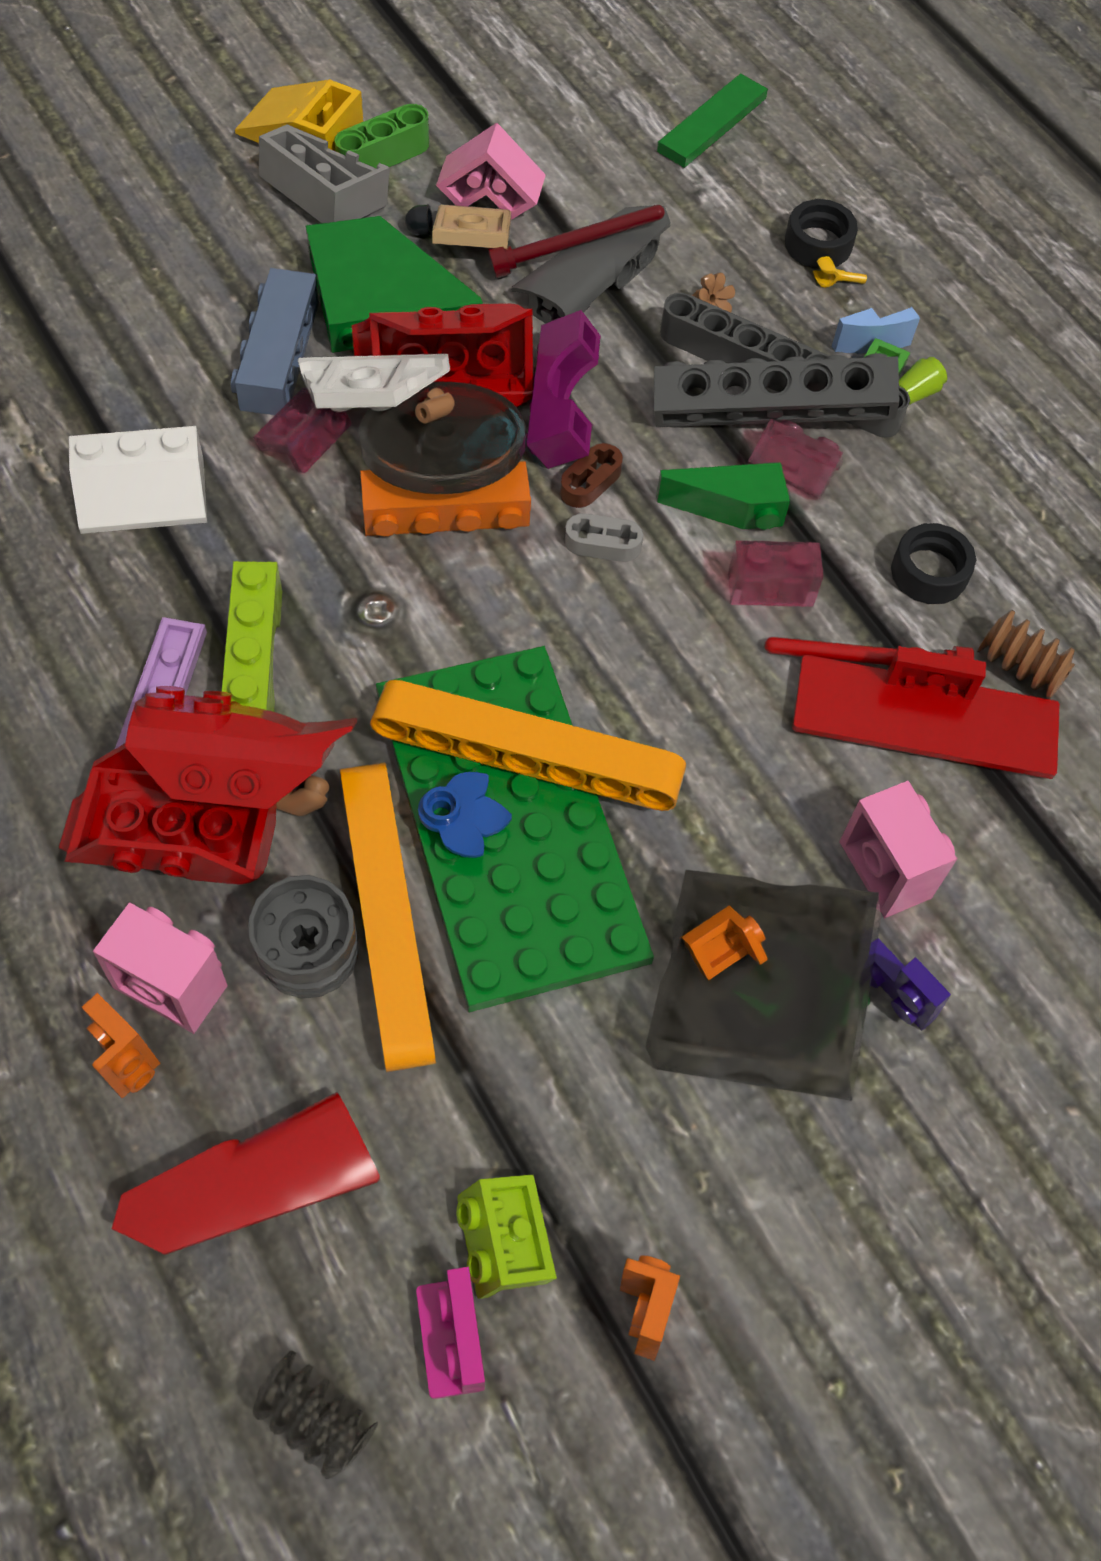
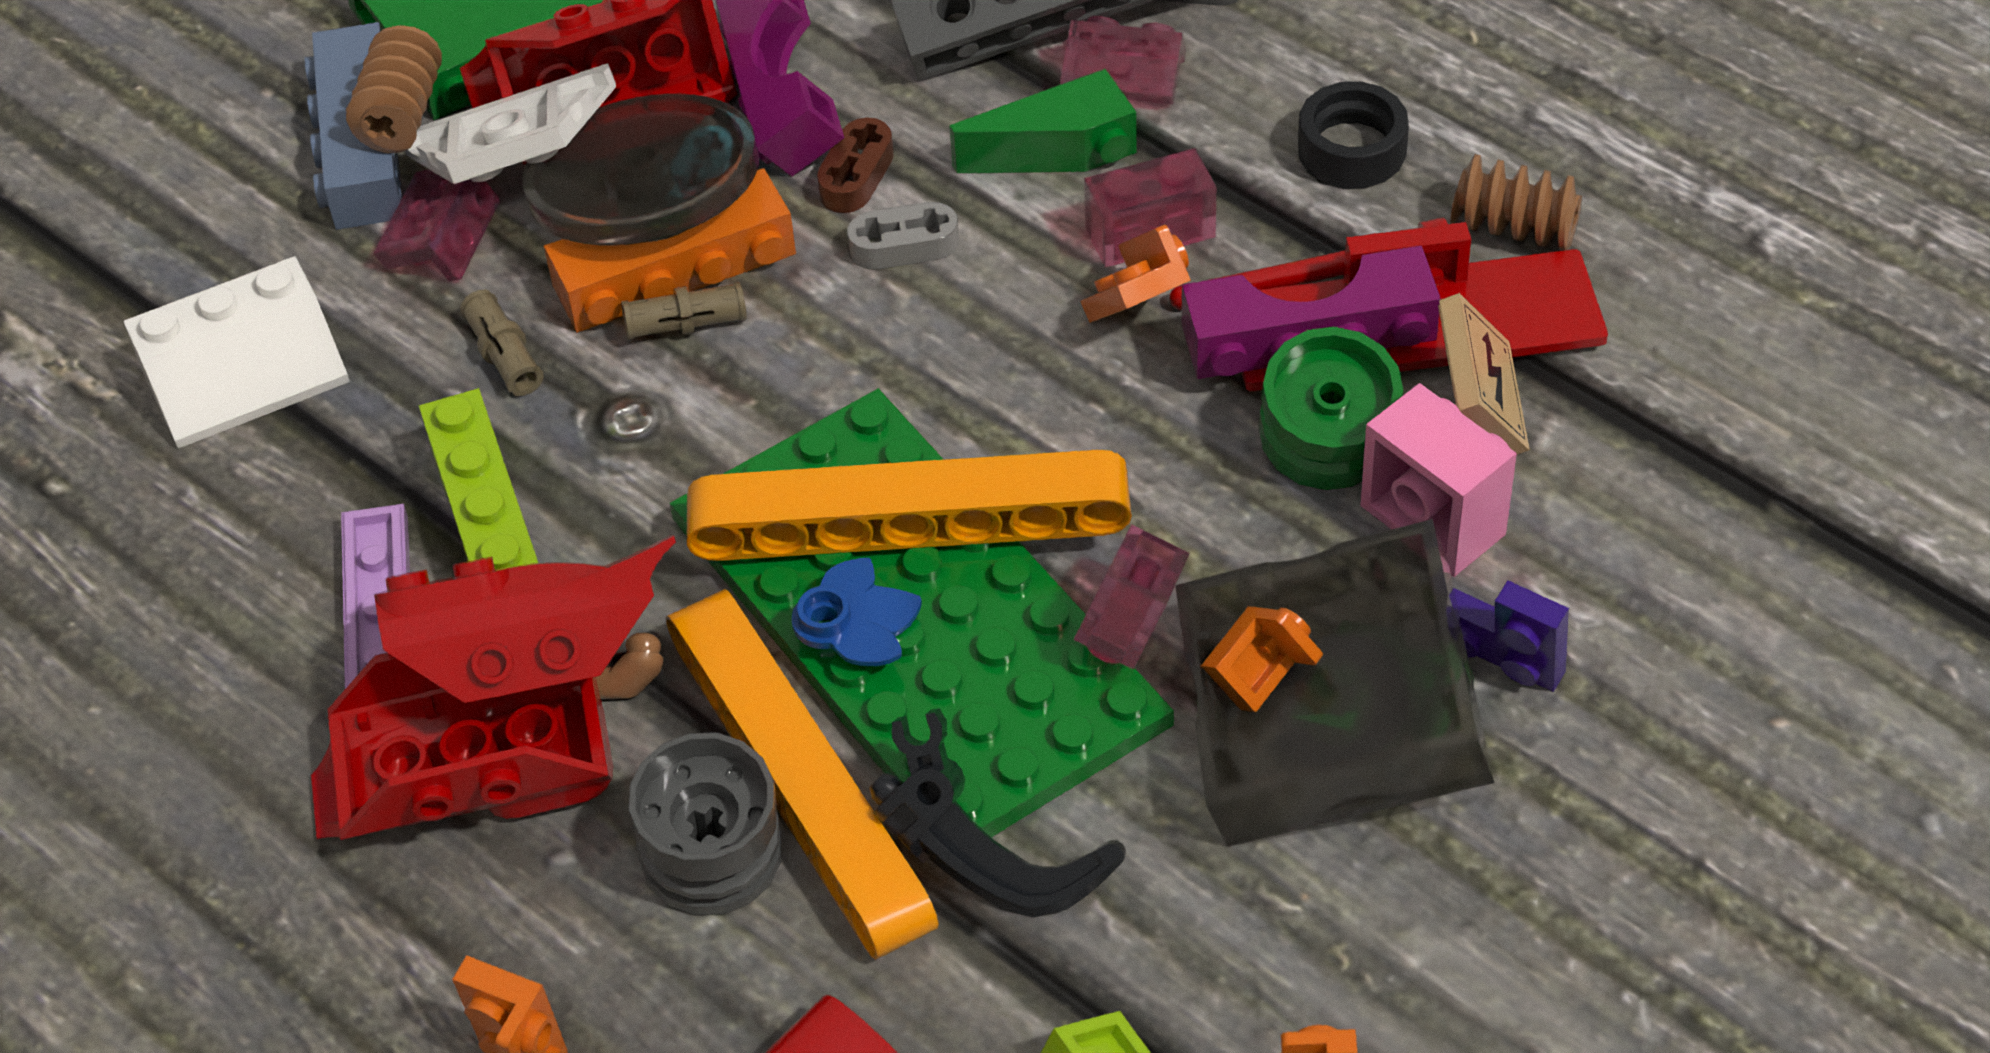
camera: 10 degrees left, 10 degrees down
bright pink brick [93,902,228,1034] -> none
medium nougat arm [415,388,455,424] -> none
none -> medium nougat piece [346,25,442,153]
none -> dark tan pin [460,289,544,396]
none -> dark tan pin [621,282,747,340]
none -> black piece [869,708,1126,918]
none -> clear pink brick [1074,524,1190,670]
none -> orange bracket [1080,224,1191,323]
none -> magenta arch [1182,245,1441,379]
none -> green wheel [1258,327,1403,490]
none -> tan tile [1438,293,1530,454]

